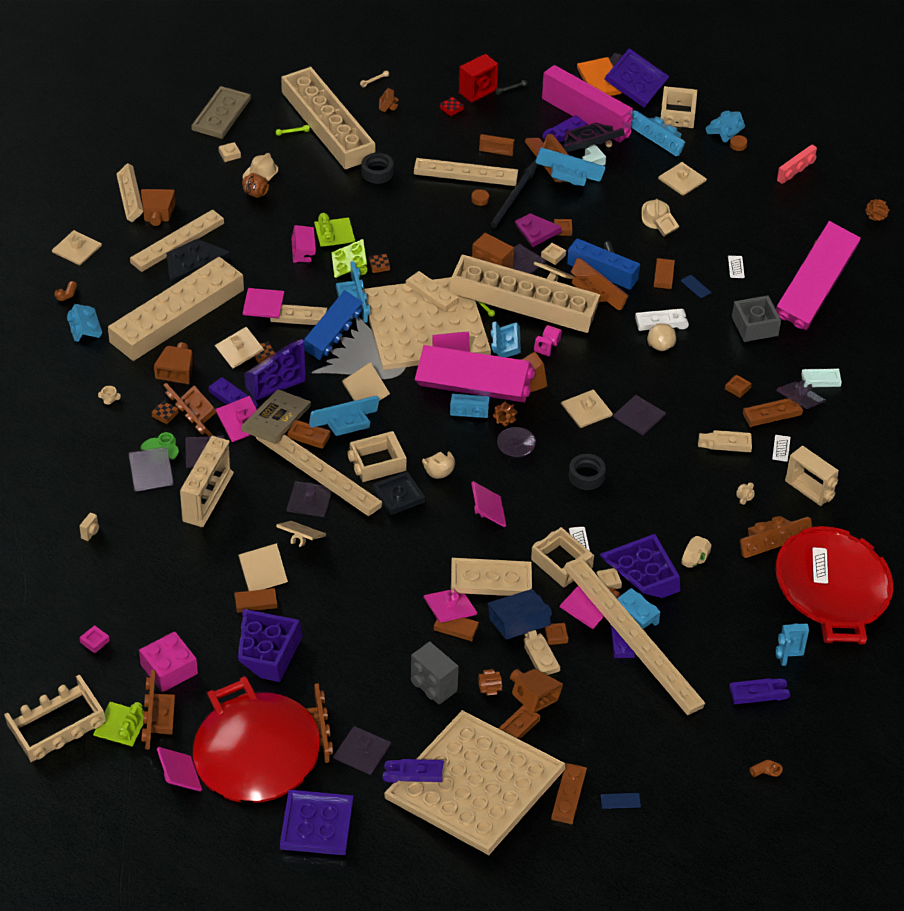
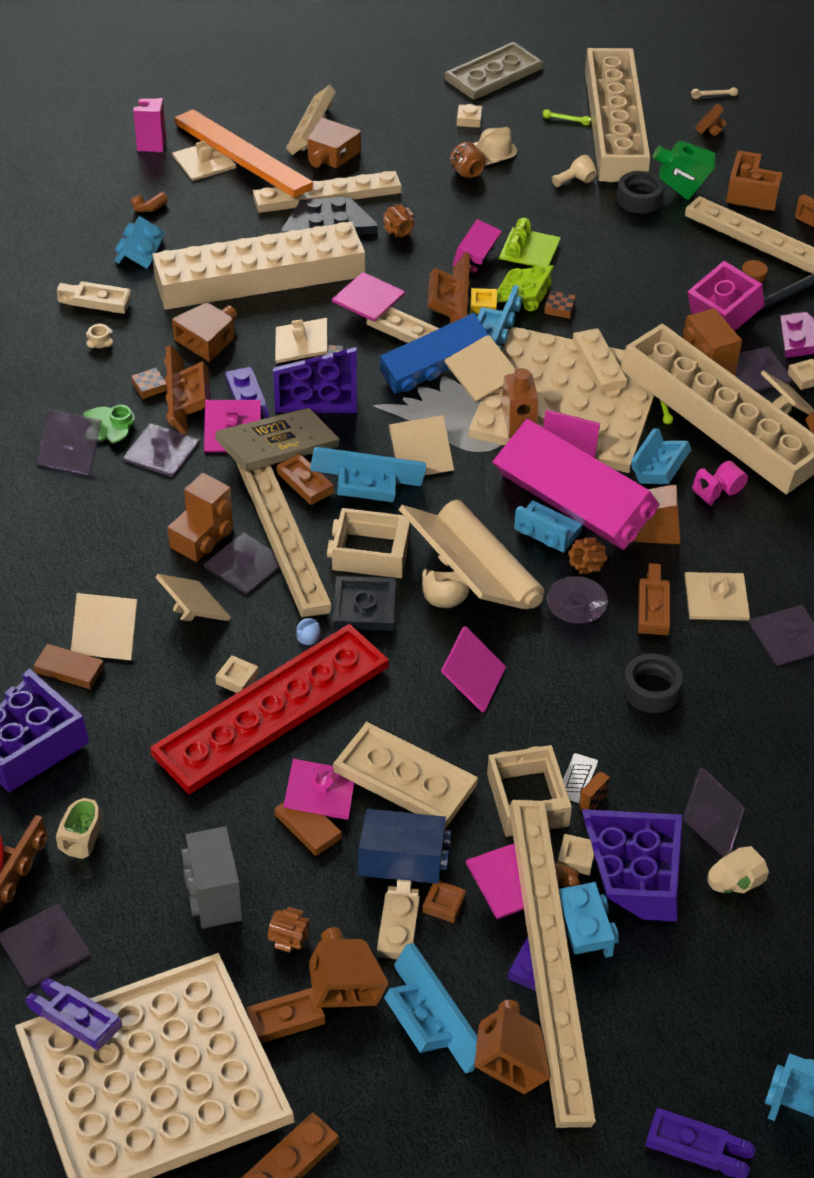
camera: 30 degrees right, 0 degrees up
tan window [180,436,234,527] -> none
red tile [440,97,464,116] -> none
none -> tan rock [56,798,102,859]
none -> tan hinge [57,281,132,314]
none -> dark pink hinge [133,98,166,152]
none -> red plate [150,624,389,795]
none -> dark orange brick [167,473,233,562]
none -> tile [174,109,313,198]
none -> tan plate [215,655,259,693]
none -> light blue hinge [296,618,321,645]
none -> dark orange gear [383,204,415,237]
none -> dark azure bracket [384,943,478,1073]
none -> tan door [399,500,544,609]
none -> dark orange bracket [427,252,471,324]
none -> tan piece [444,334,516,403]
none -> yellow plate [470,288,497,314]
none -> dark orange torso [475,1000,550,1094]
none -> dark orange torso [501,368,538,438]
none -> tan bar [552,155,597,187]
none -> dark orange tile [579,772,610,813]
none -> dark orange hinge [638,563,670,635]
none -> green torso [653,141,715,200]
none -> clear purple piece [682,768,745,857]
none -> dark pink brick [687,261,765,331]
none -> dark orange brick [726,150,782,211]

